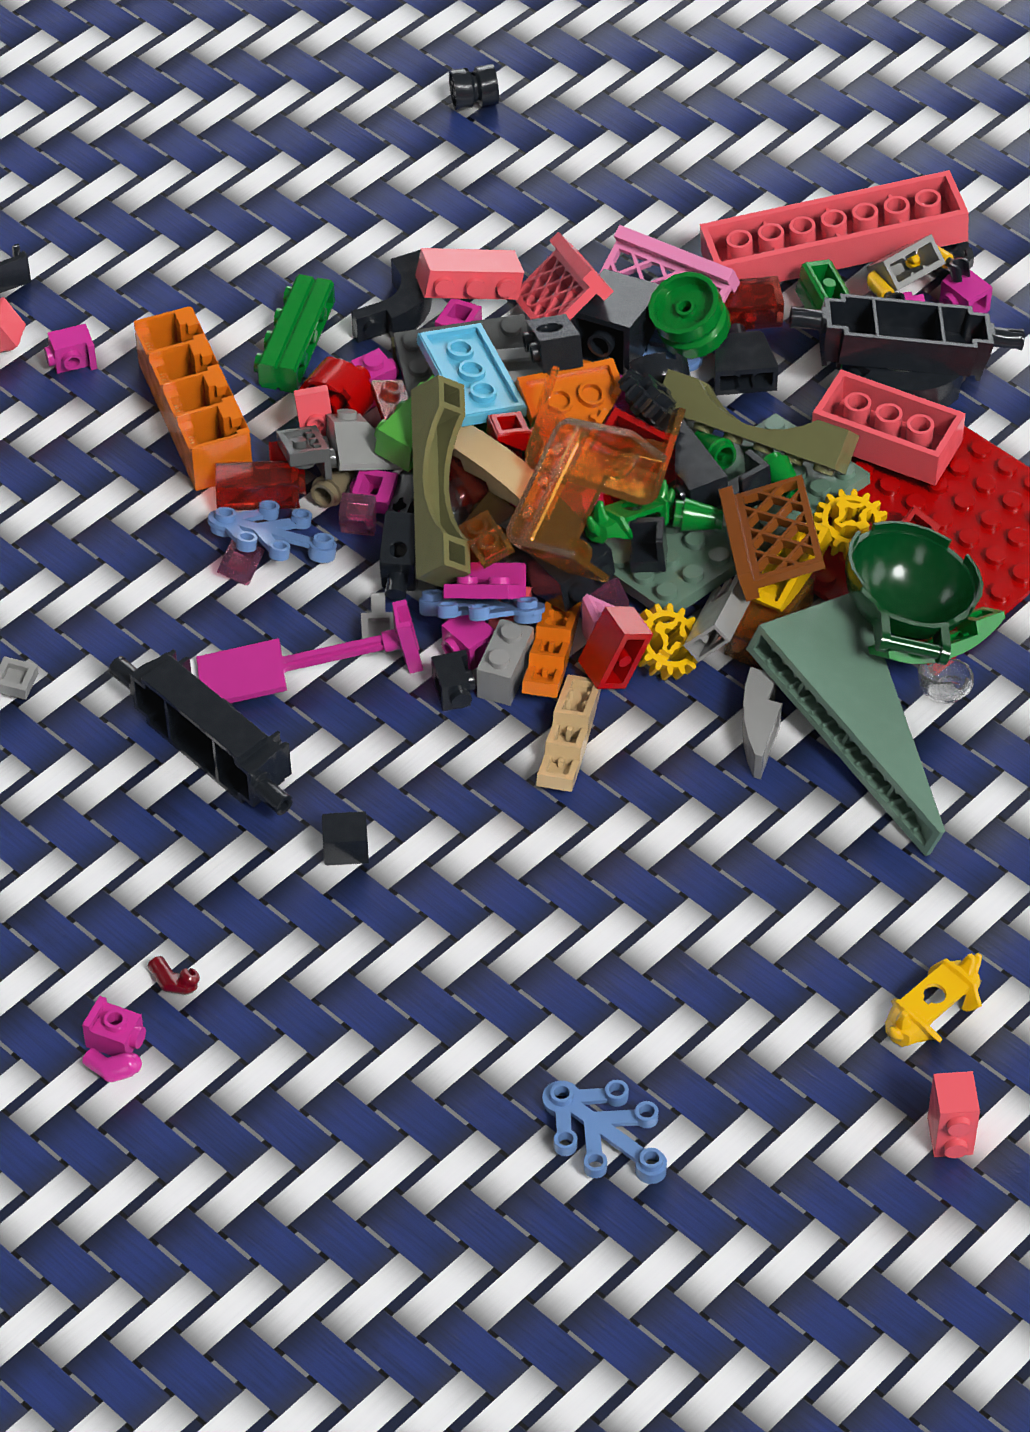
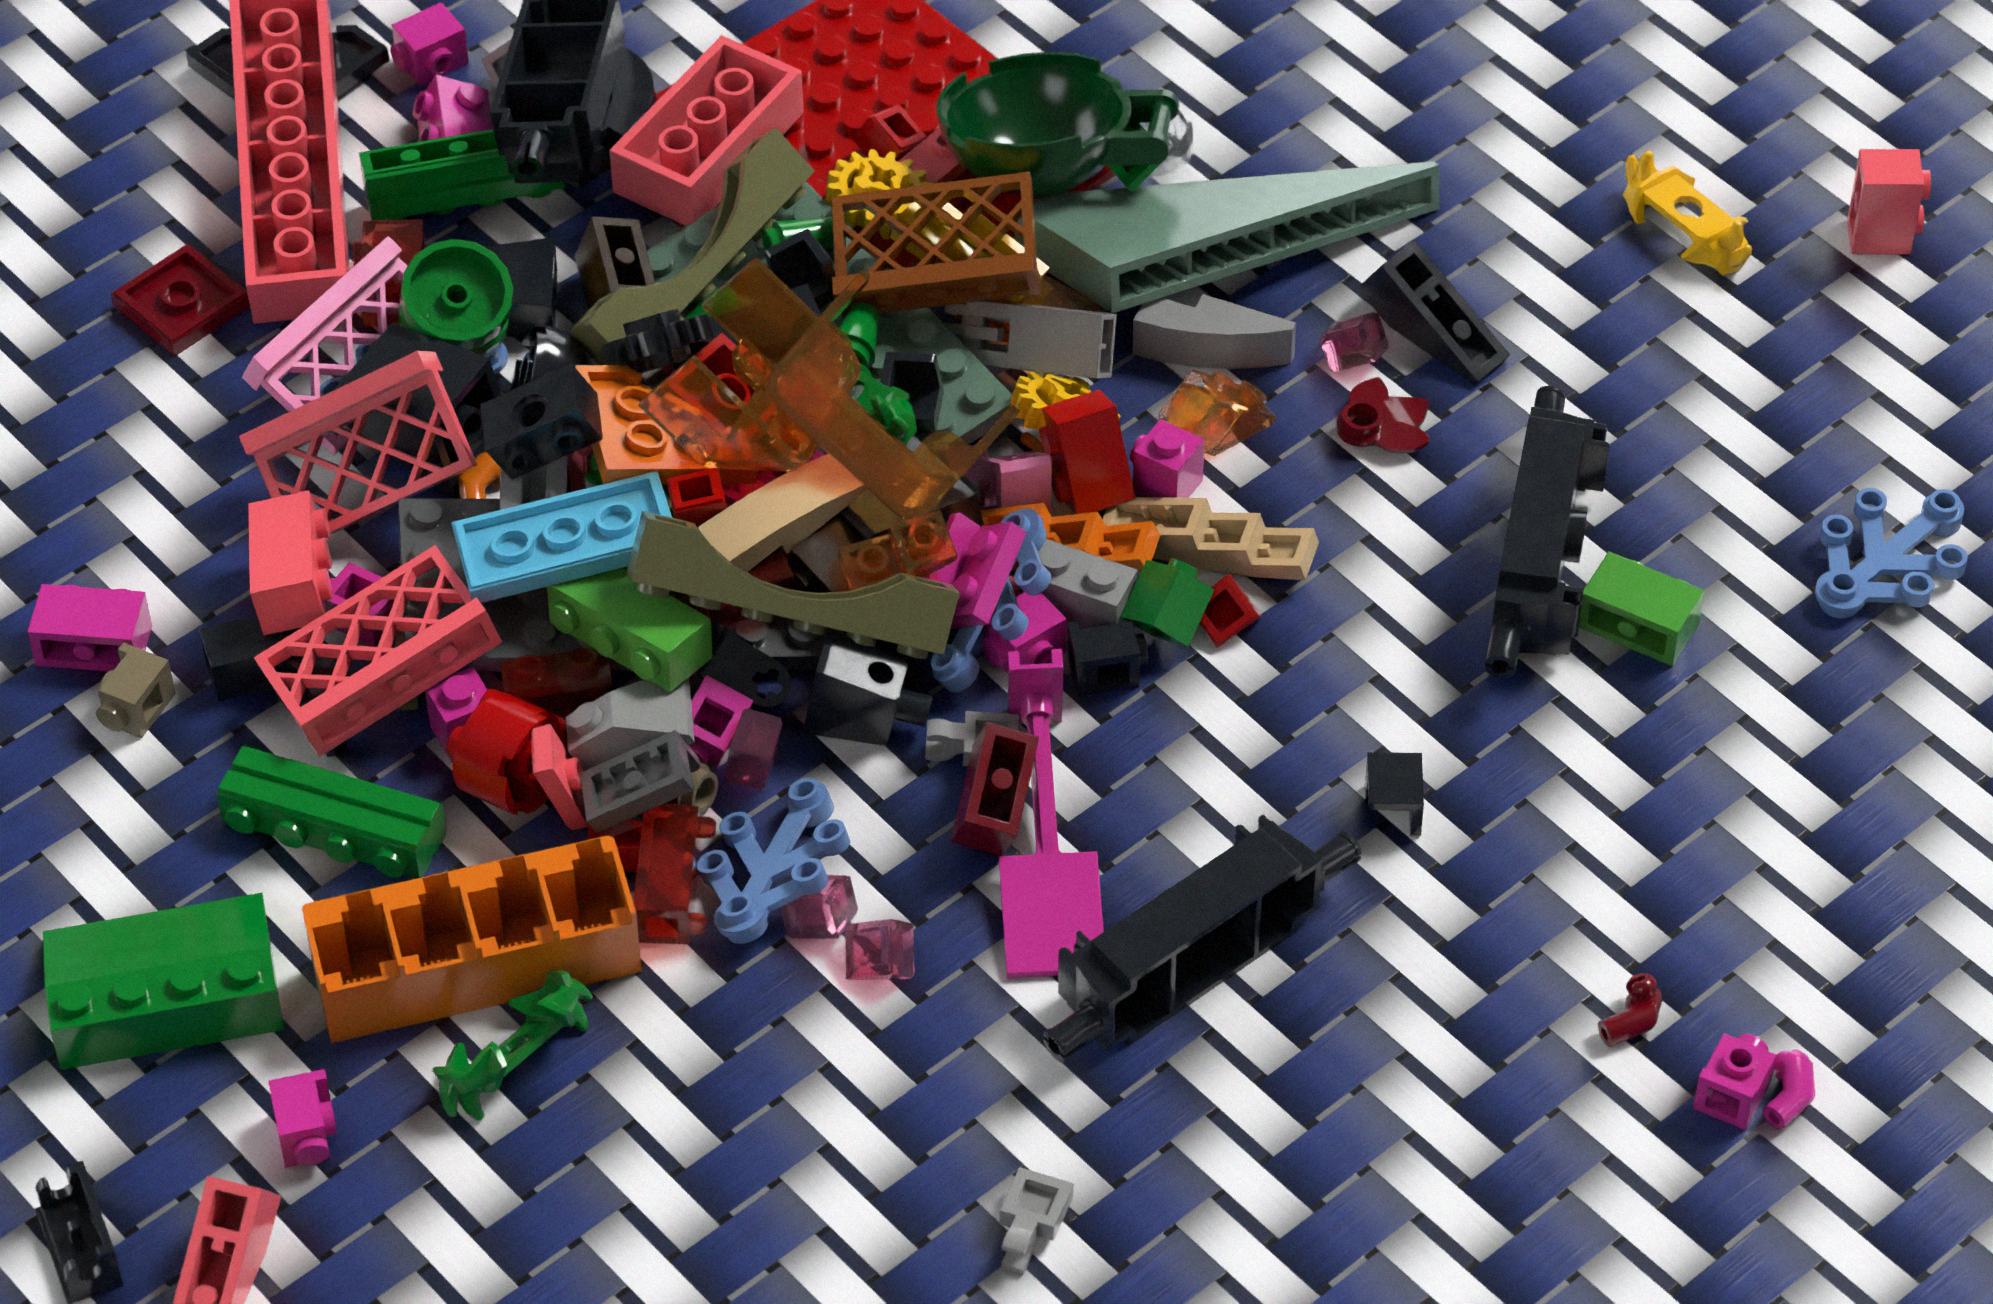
camera: 85 degrees left, 0 degrees up
light grey torso [867,234,970,300] -> none
none -> dark pink brick [27,584,152,671]
none -> green slope [43,893,284,1070]
none -> dark tan brick [96,642,176,738]
none -> dark red tile [110,244,250,356]
none -> coral fence [254,545,502,757]
none -> green piece [432,969,593,1121]
none -> dark brown brick [575,217,655,311]
none -> clear pink slope [845,919,914,980]
none -> dark red brick [951,722,1039,856]
none -> green brick [1120,558,1214,647]
none -> dark pink brick [1130,419,1205,498]
none -> clear orange slope [1156,369,1278,456]
none -> red slope [1199,574,1262,648]
none -> clear pink slope [1319,312,1389,372]
none -> dark red plate [1336,377,1430,454]
none -> black slope [1357,240,1510,385]
none -> black brick [1485,386,1609,678]
none -> bright green brick [1579,551,1704,666]

